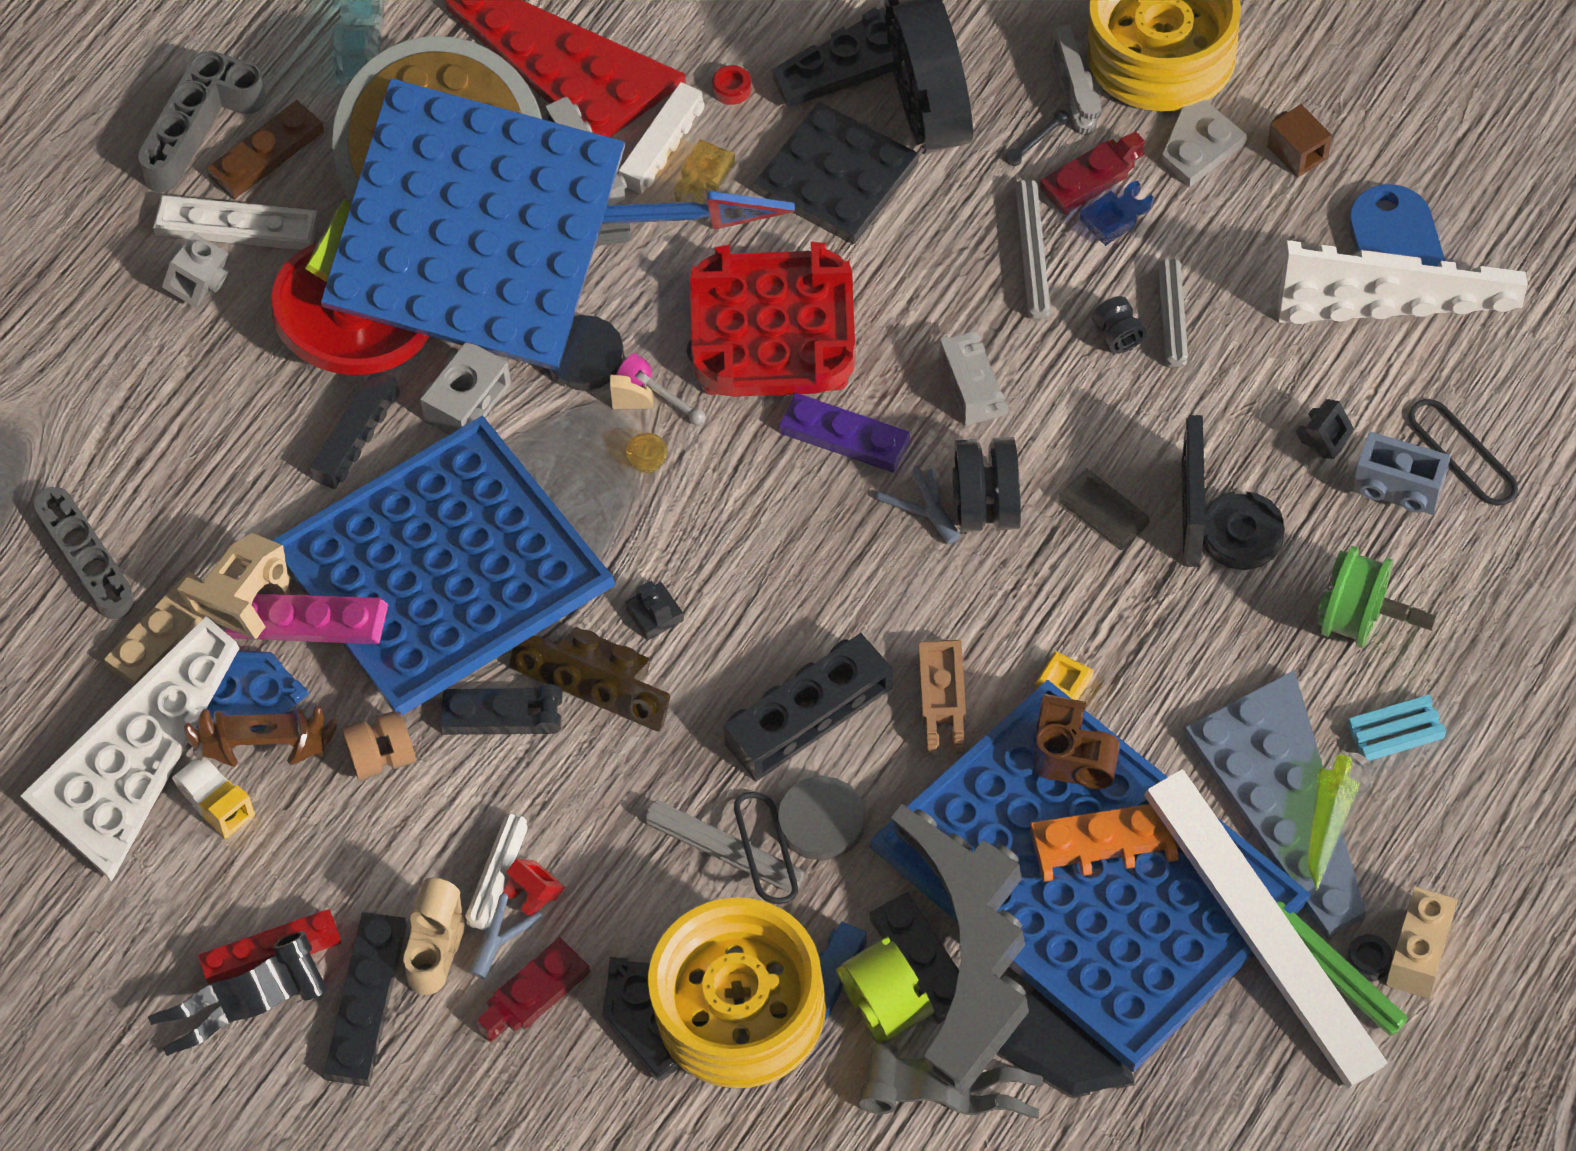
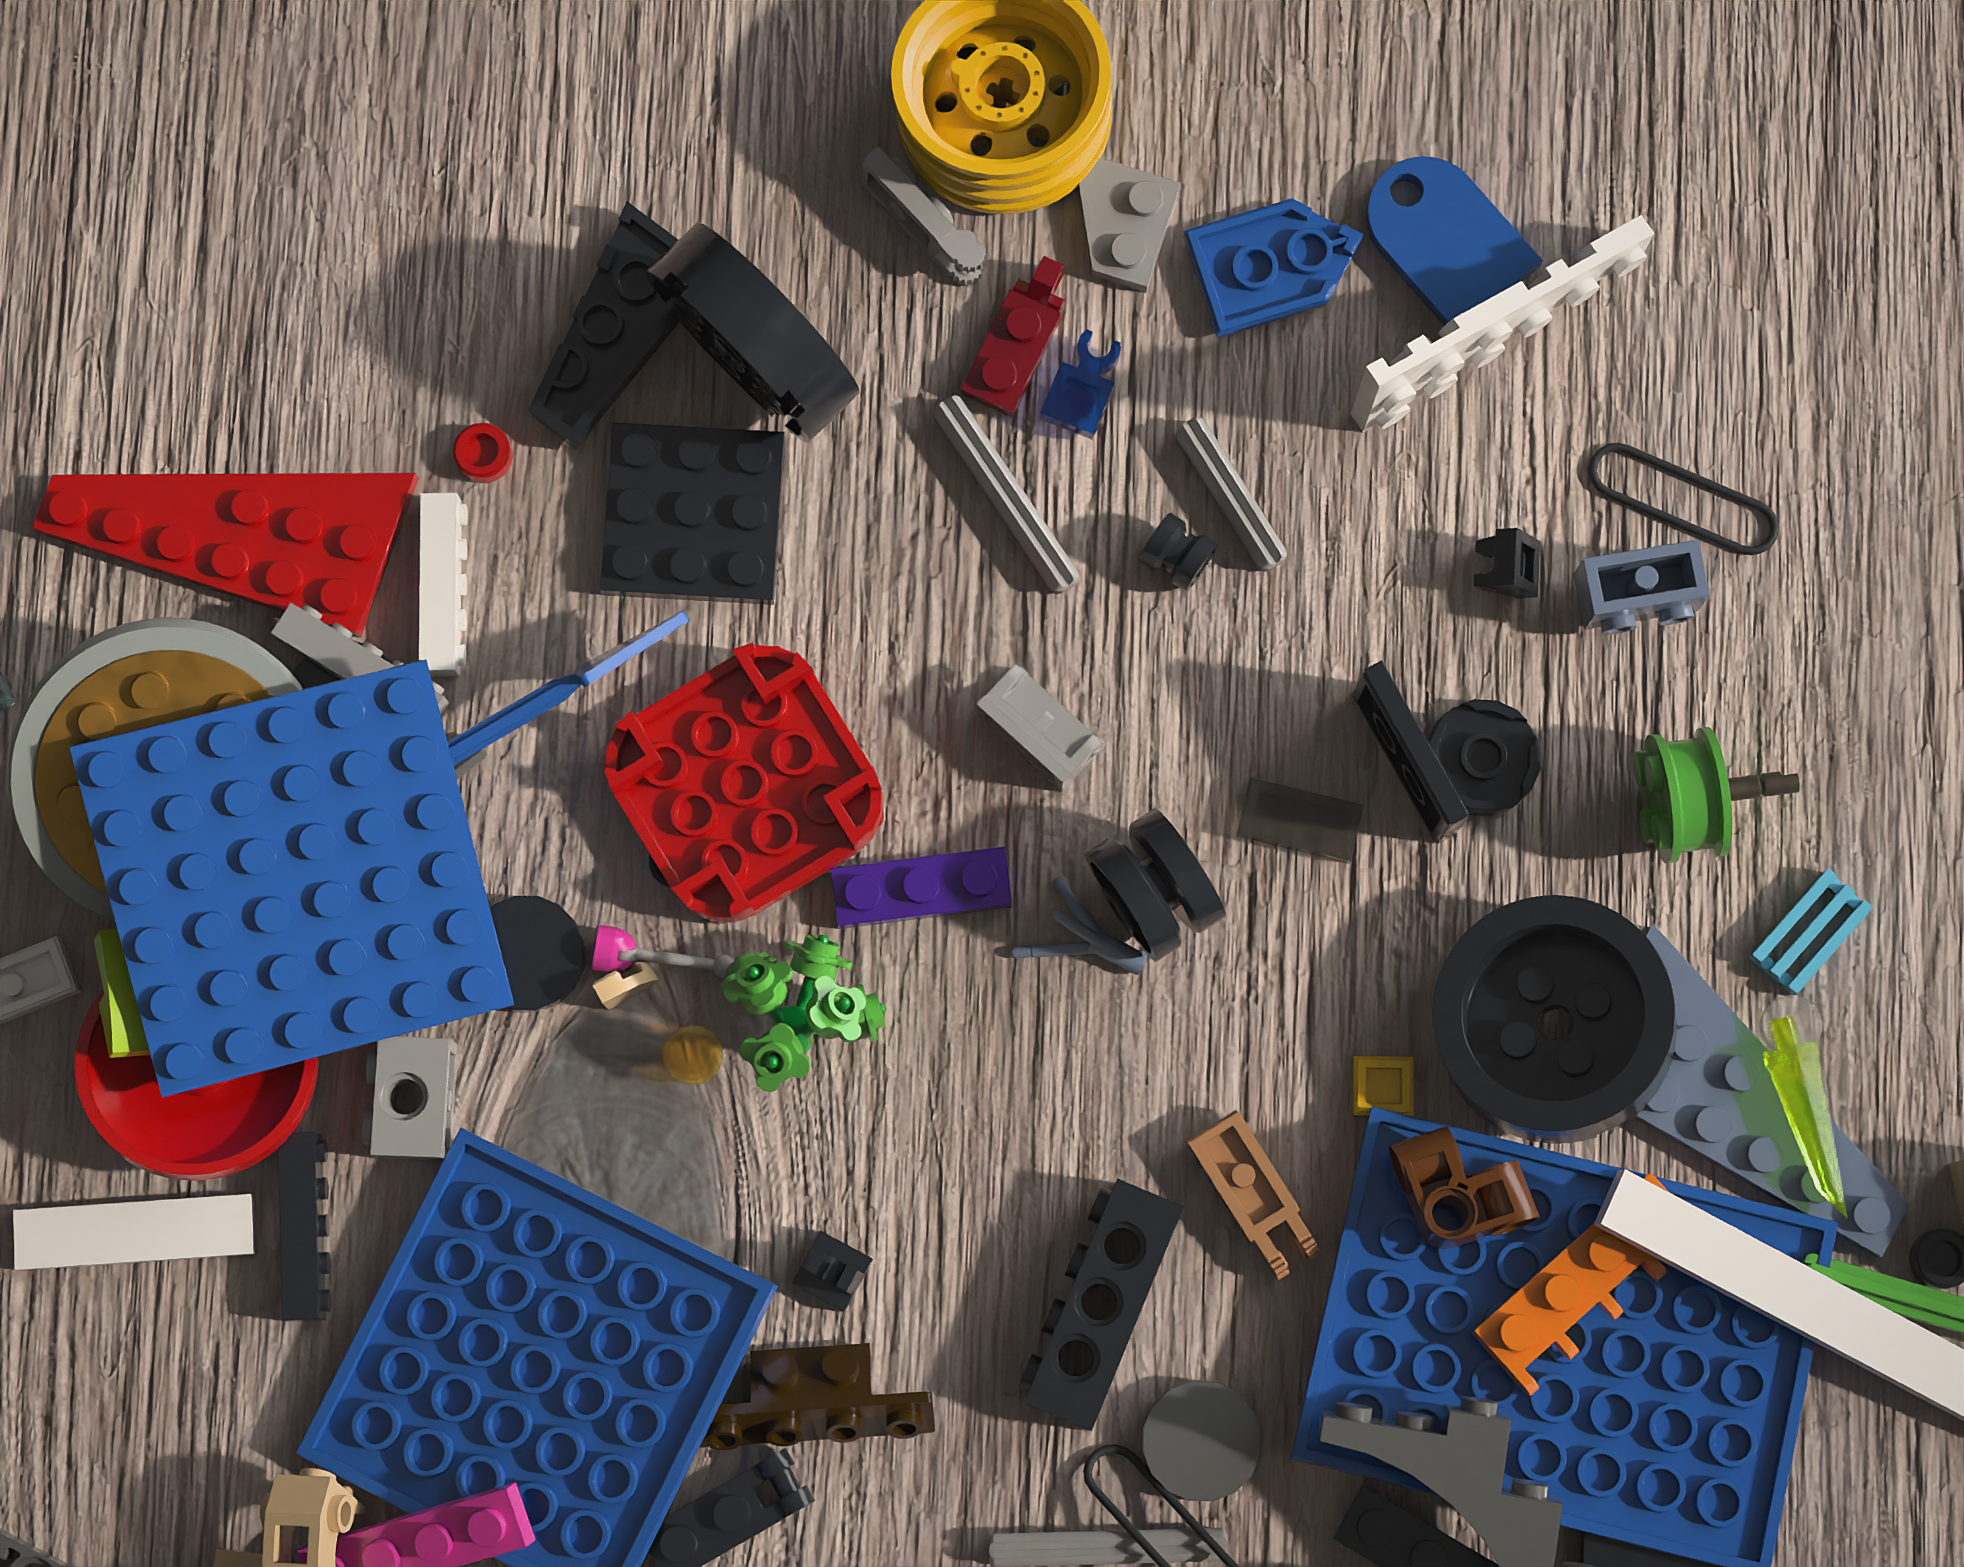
camera: 30 degrees left, 20 degrees up
clear yellow plate [674,139,735,204] -> none
black hinge [1006,110,1069,166] -> none
reddish brown brick [1267,104,1332,178] -> none
none -> white tile [13,1194,257,1271]
none -> bright green plant [720,934,886,1092]
none -> blue tile [1183,198,1364,338]
none -> black brick [1432,895,1677,1144]

